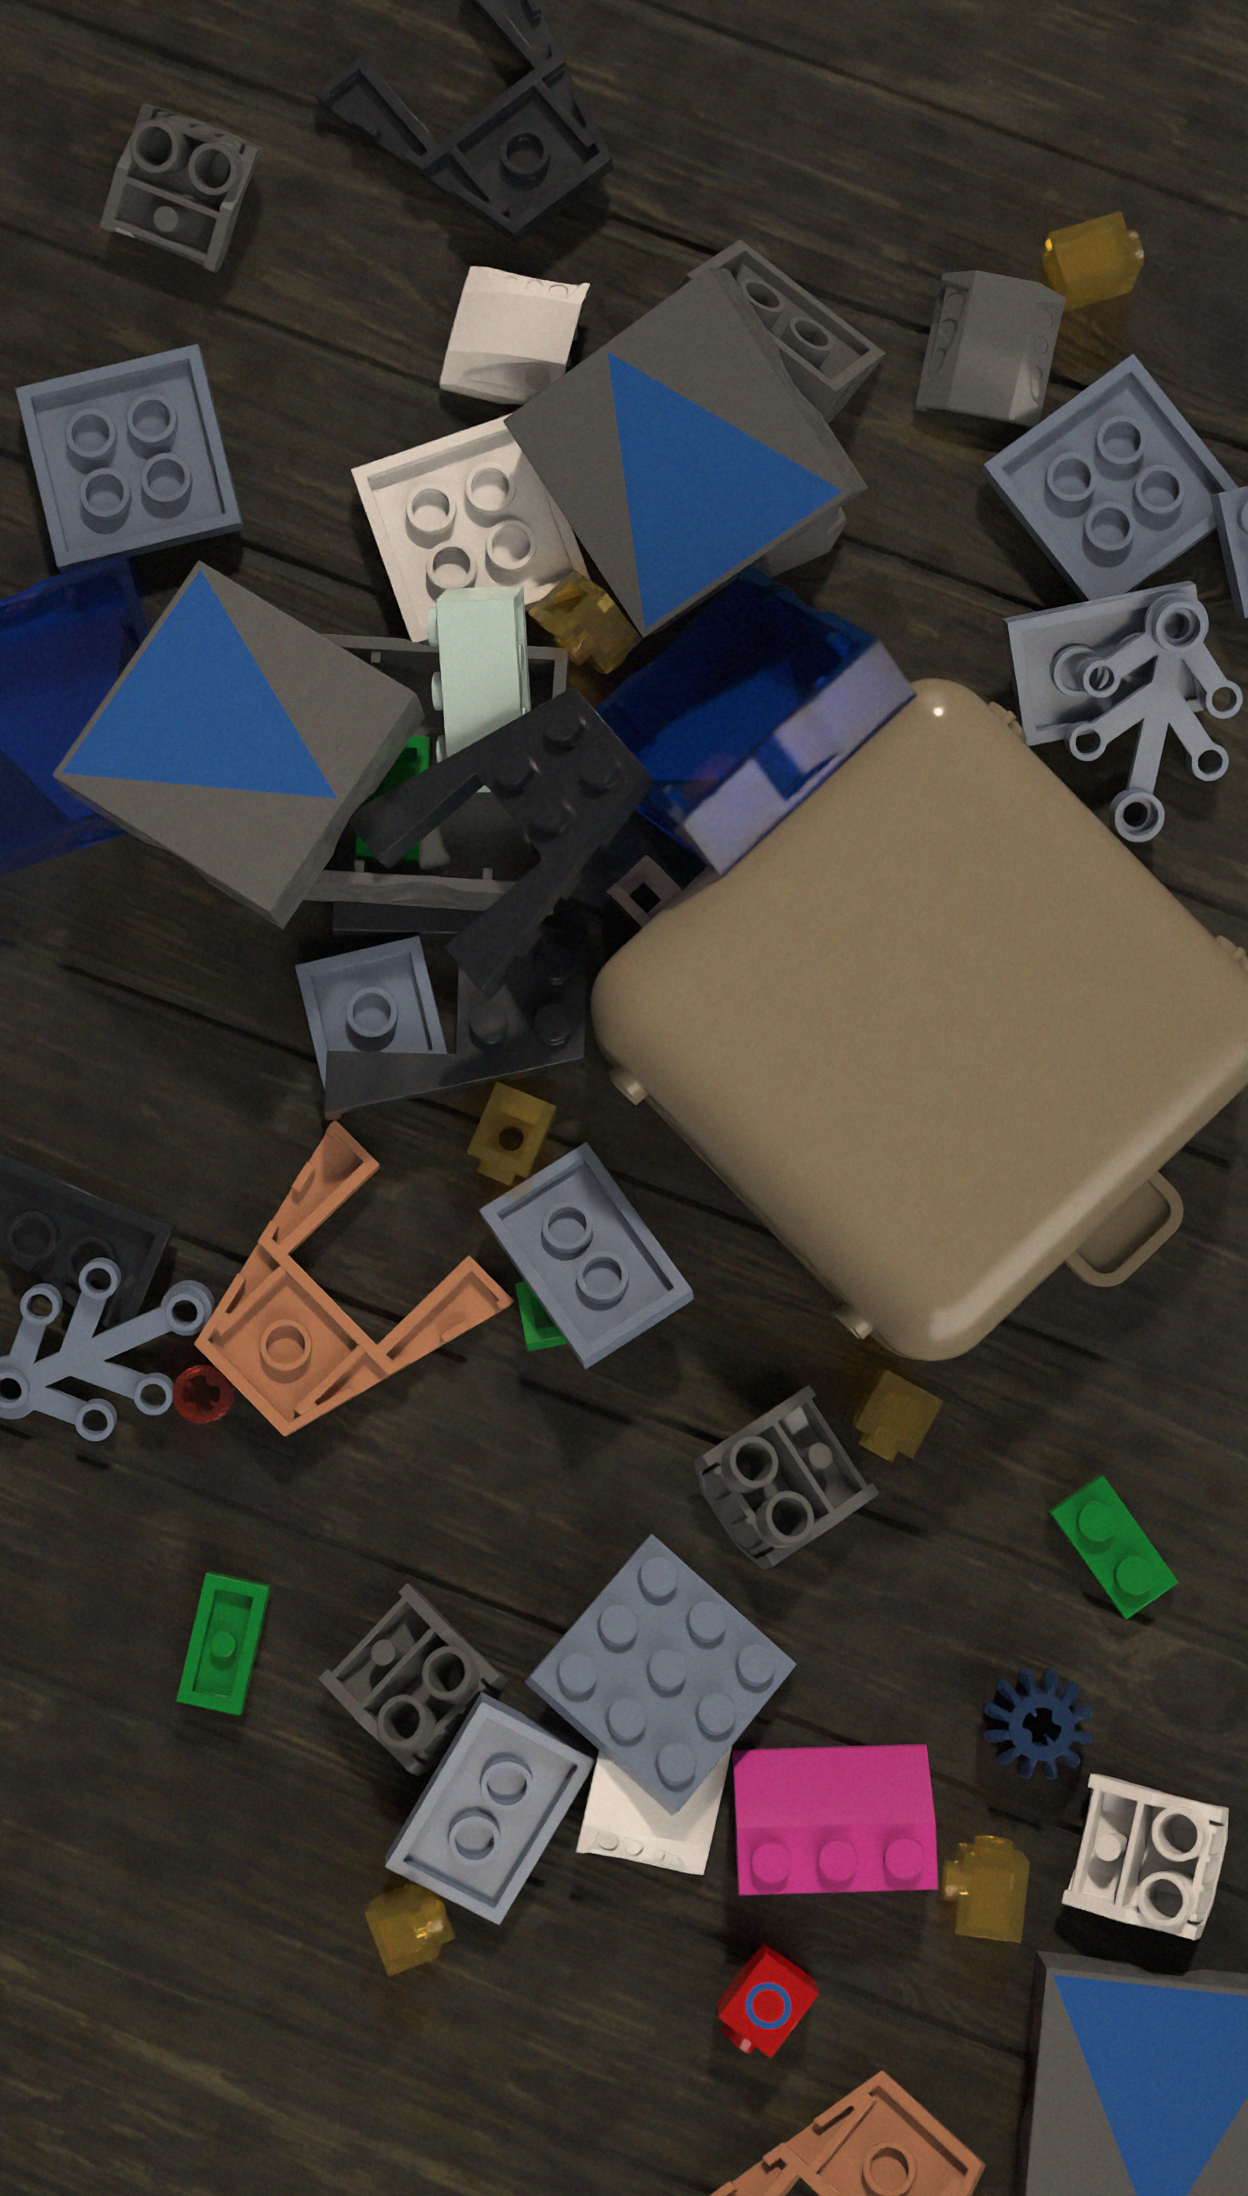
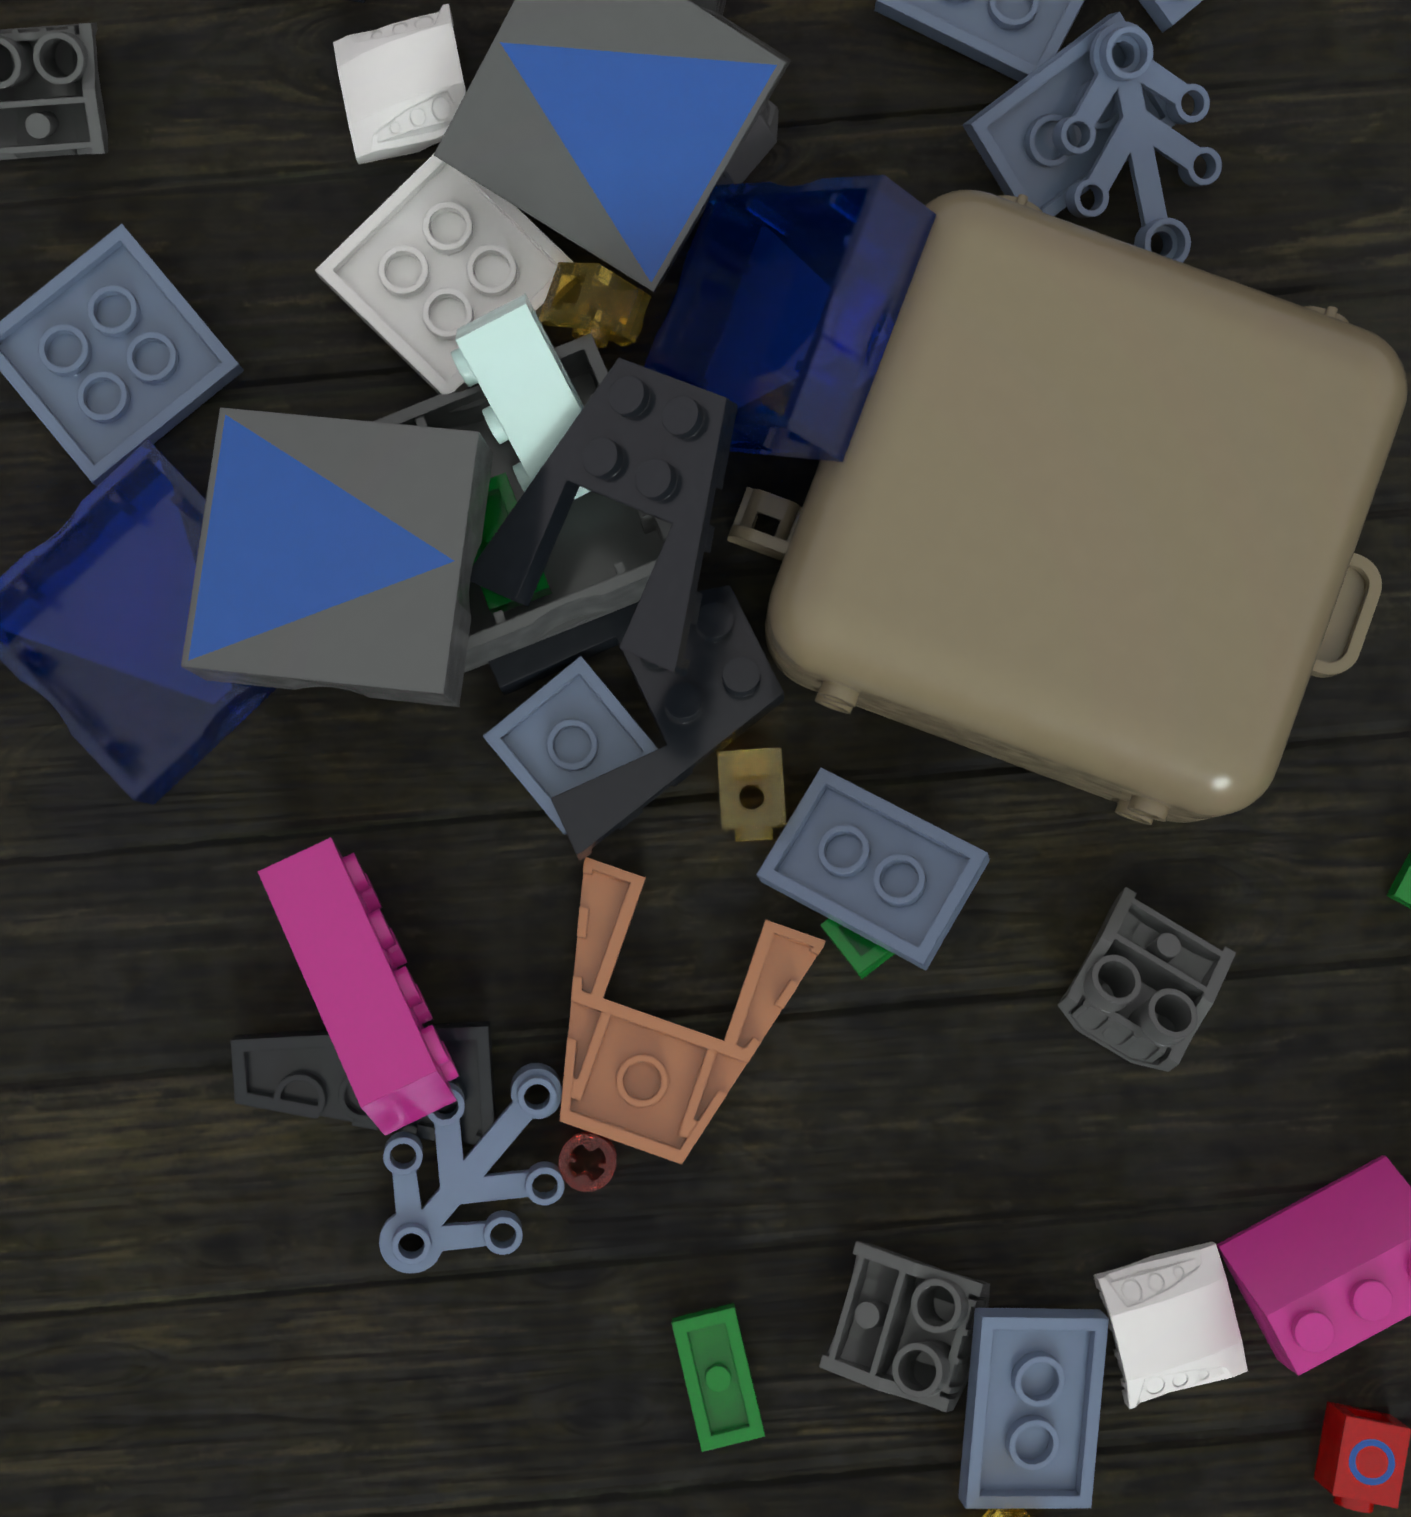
camera: 30 degrees left, 0 degrees up
sand blue plate [525,1534,797,1815] -> none
clear yellow brick [850,1369,943,1462] -> none
none -> dark pink brick [257,837,459,1136]

